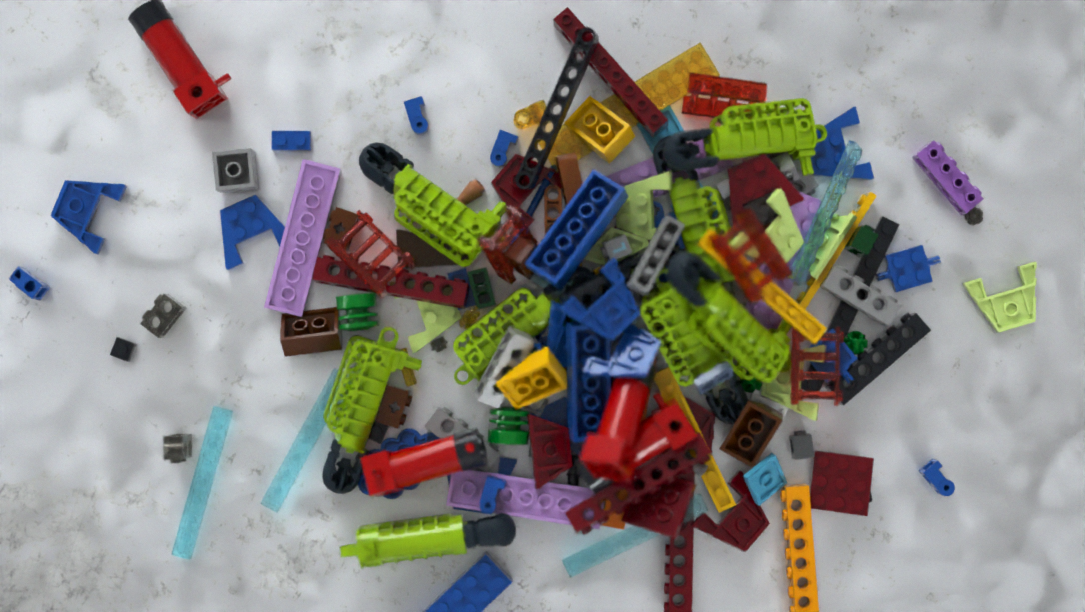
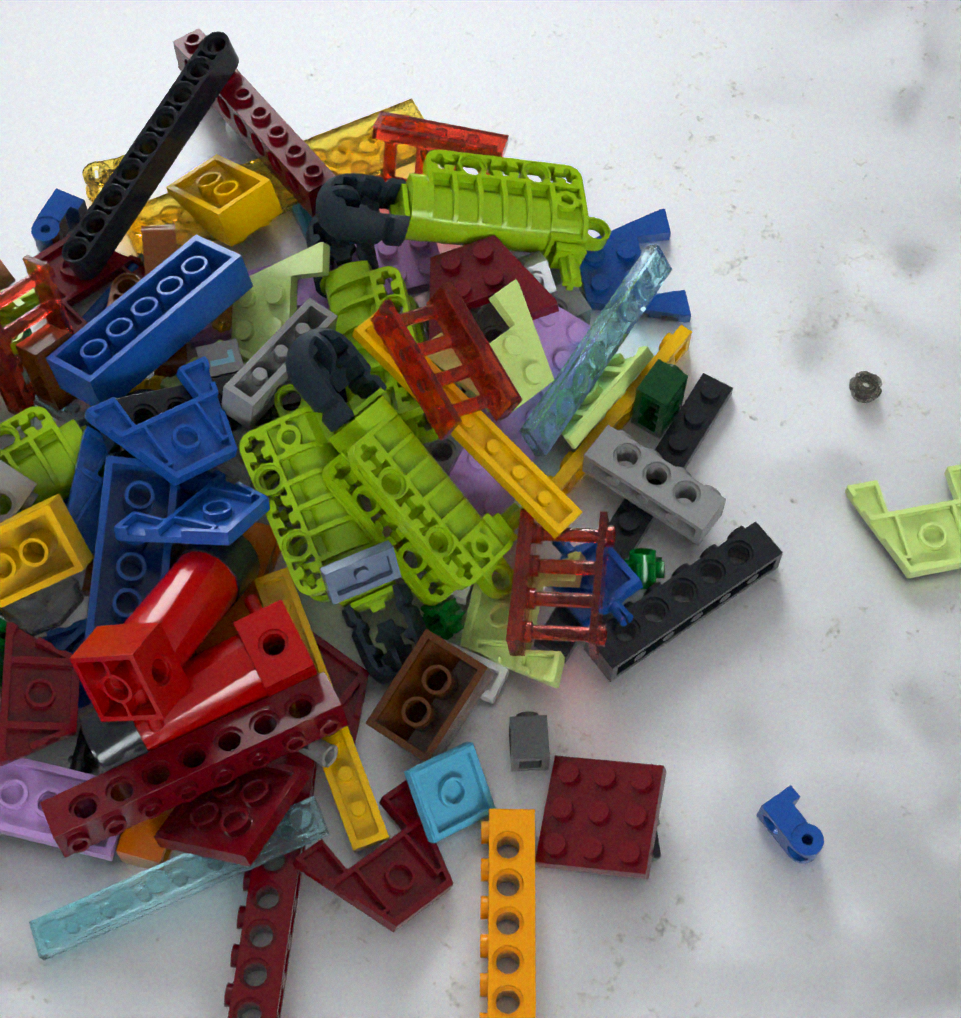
camera: 10 degrees right, 25 degrees down
blue plate [876,245,941,292] -> none
medium lavender brick [912,140,984,215] -> none

